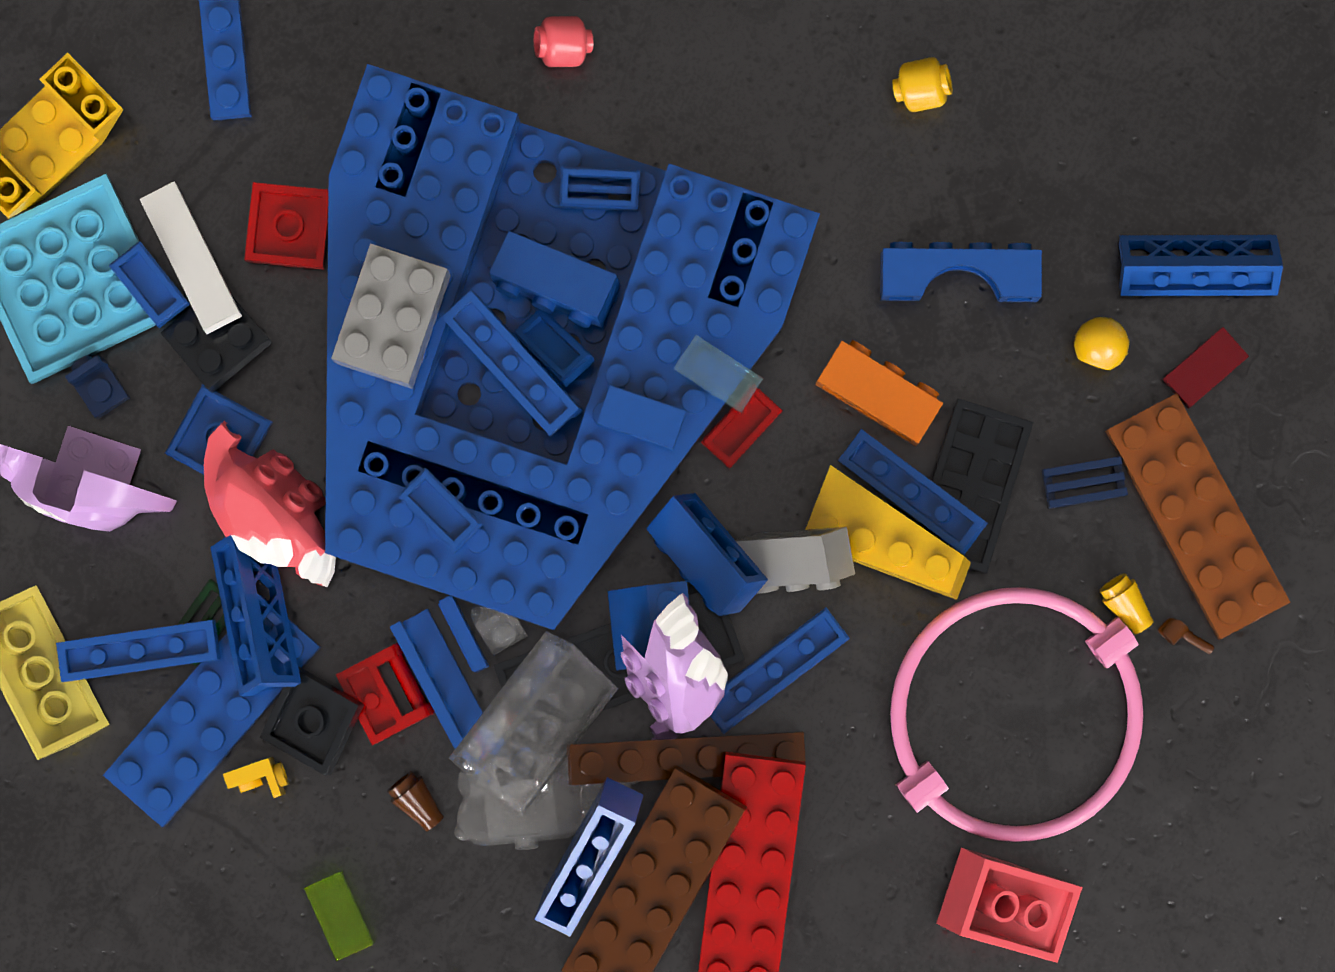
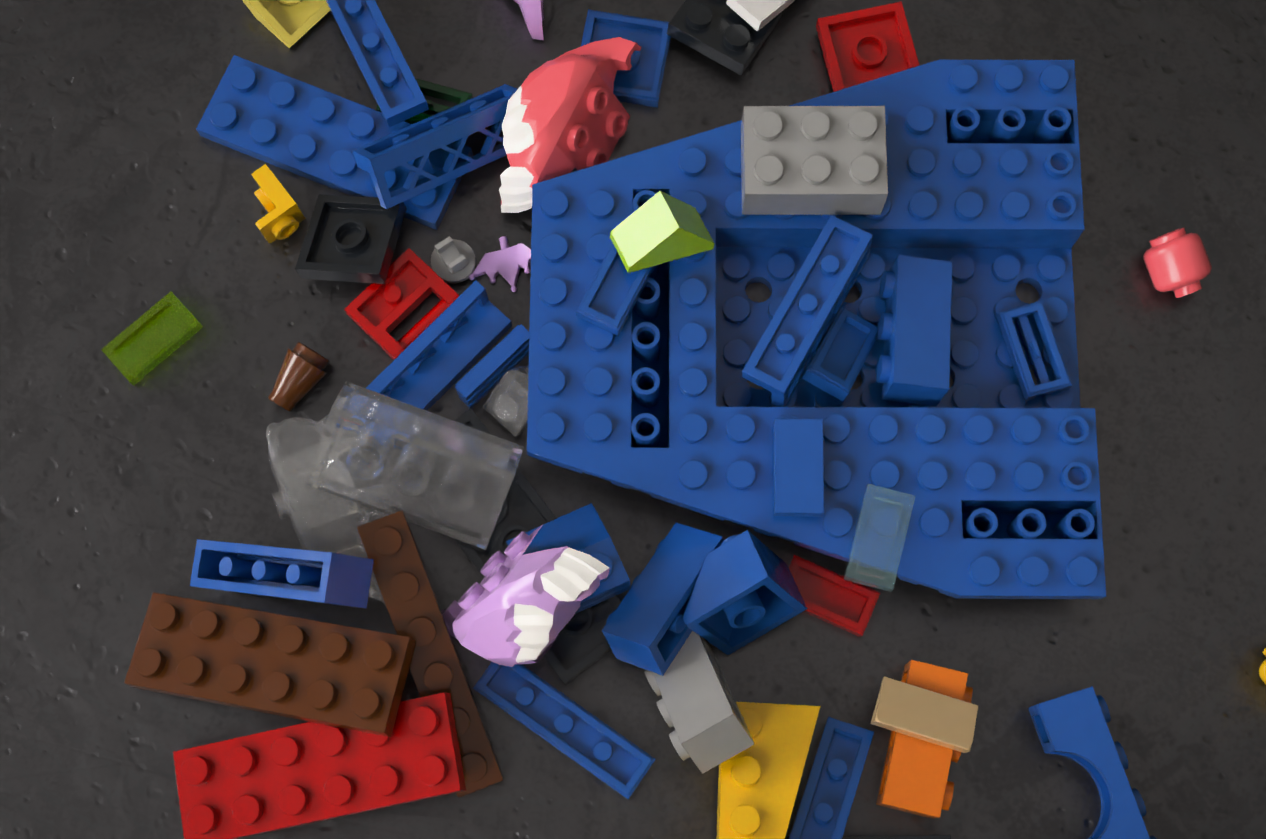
camera: 70 degrees right, 10 degrees down
none -> light grey plate [431,236,476,284]
none -> lavender piece [469,236,531,292]
none -> lime slope [610,191,715,273]
none -> blue slope [683,530,807,655]
none -> tan slope [870,676,978,753]

